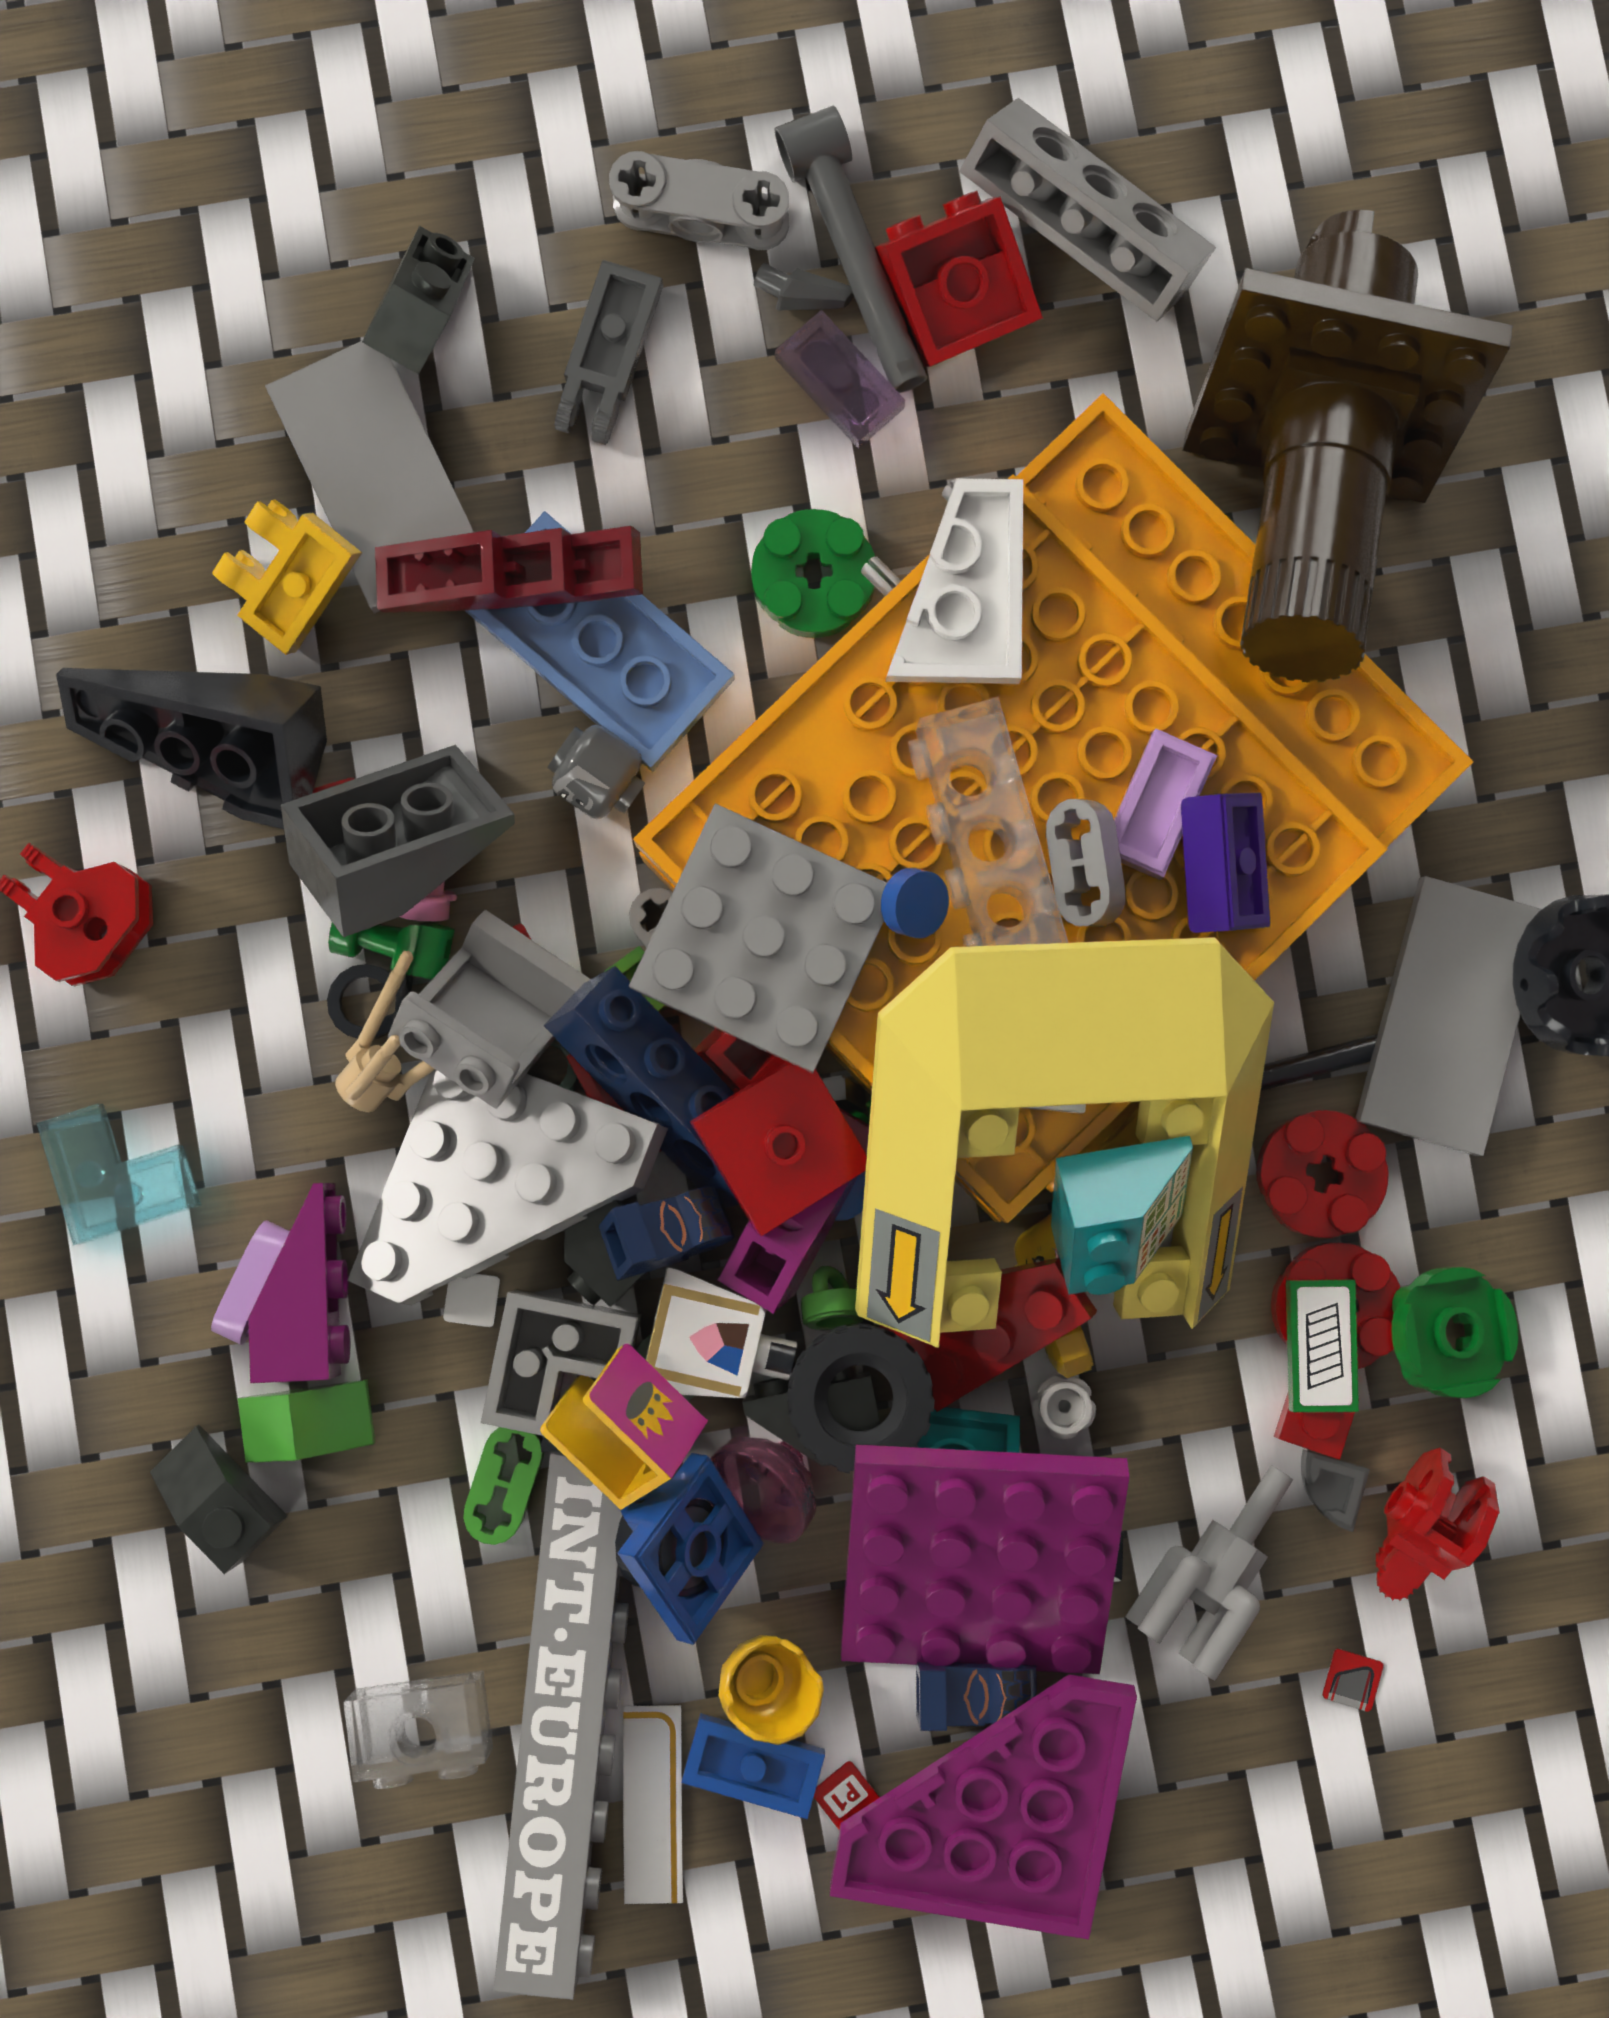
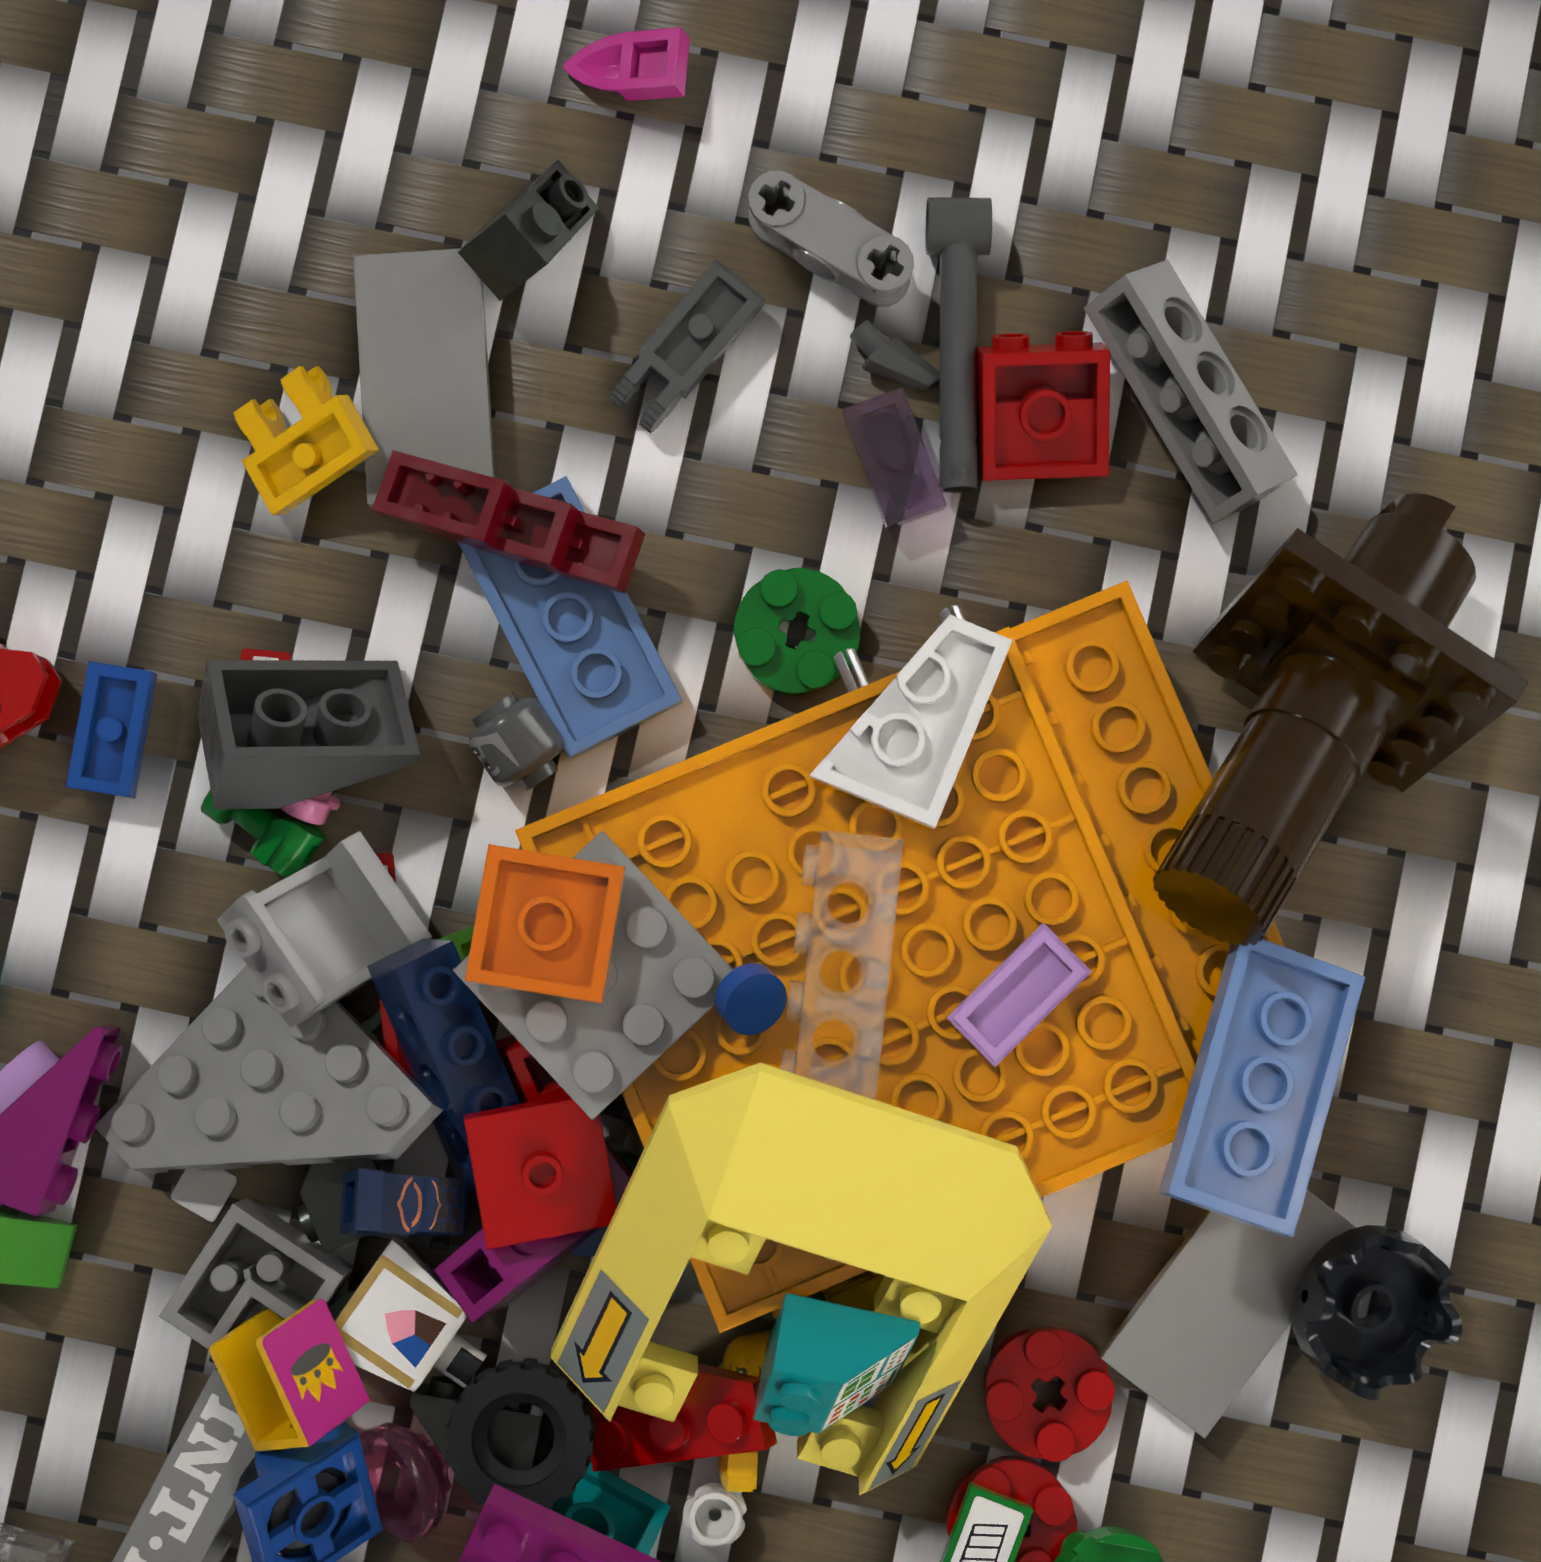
camera: 20 degrees right, 0 degrees up
black wedge [56,668,327,829] -> none
black piece [327,964,413,1039] -> none
tan plant [335,951,435,1112] -> none
bright green beam [463,1427,545,1545] -> none
bright green tile [800,1266,864,1330] -> none
light grey beam [1046,799,1125,927] -> none
dark purple slope [1181,793,1270,933] -> none
black bar [1261,1034,1378,1091] -> none
none -> blue plate [66,661,158,799]
none -> orange tile [465,844,626,1003]
none -> dark pink plate [563,27,690,101]
none -> medium blue plate [1159,940,1365,1237]

